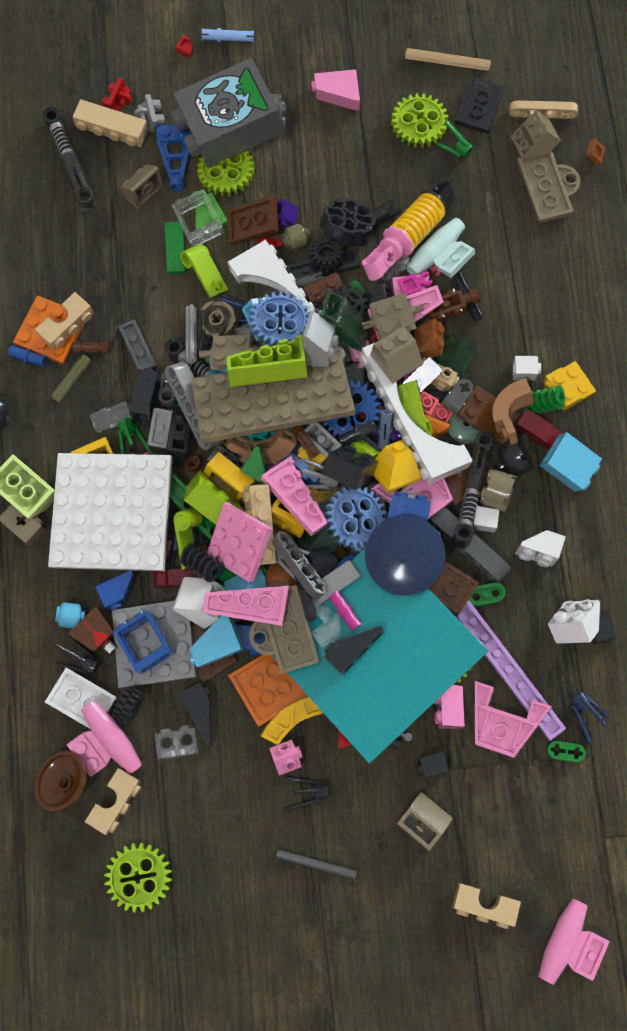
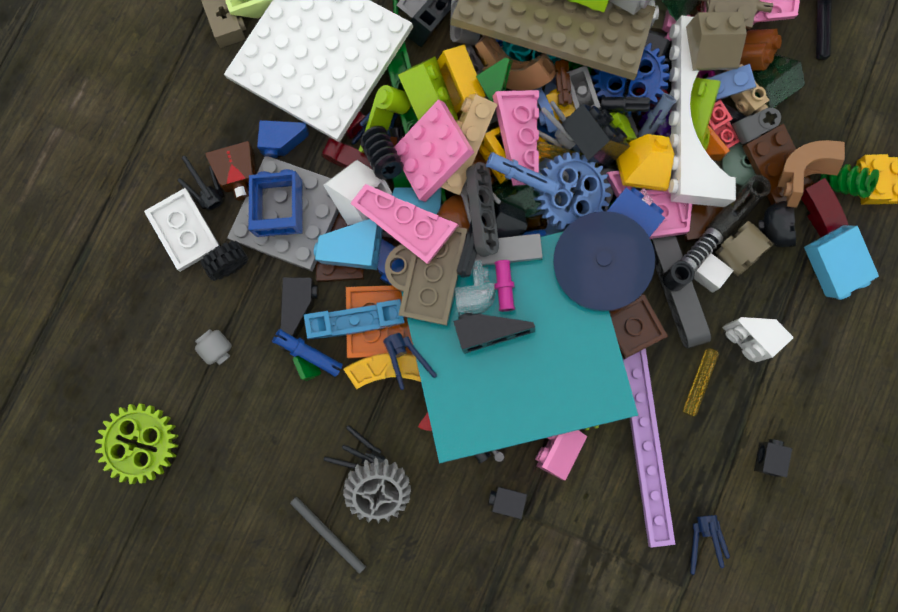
camera: 25 degrees right, 5 degrees up
reddish brown dish [34,751,86,812] -> none
medium azure head [55,602,85,629] -> none
bright pink plate [67,700,142,777] -> none
tan arch [85,768,141,835] -> none
clear brick [155,725,200,760] -> none
reddish brown hinge [185,456,201,472] -> none
bright pink brick [269,740,303,775] -> none
dark tan slope [396,792,453,851] -> none
reddish brown brick [426,288,480,322] -> none
green plate [469,583,506,607] -> none
bright pink wing [475,681,552,758] -> none
white brick [513,356,541,380] -> none
green beam [546,741,586,763] -> none
white slope [548,599,600,644] -> none
none -> light grey head [195,329,232,365]
none -> blue pin [272,329,343,377]
none -> green slope [293,356,321,381]
none -> dark azure slope [304,299,404,339]
none -> light grey gear [343,458,411,524]
none -> dark blue plant [383,333,437,390]
none -> medium blue pin [486,152,560,197]
none -> clear yellow axle [683,348,719,416]

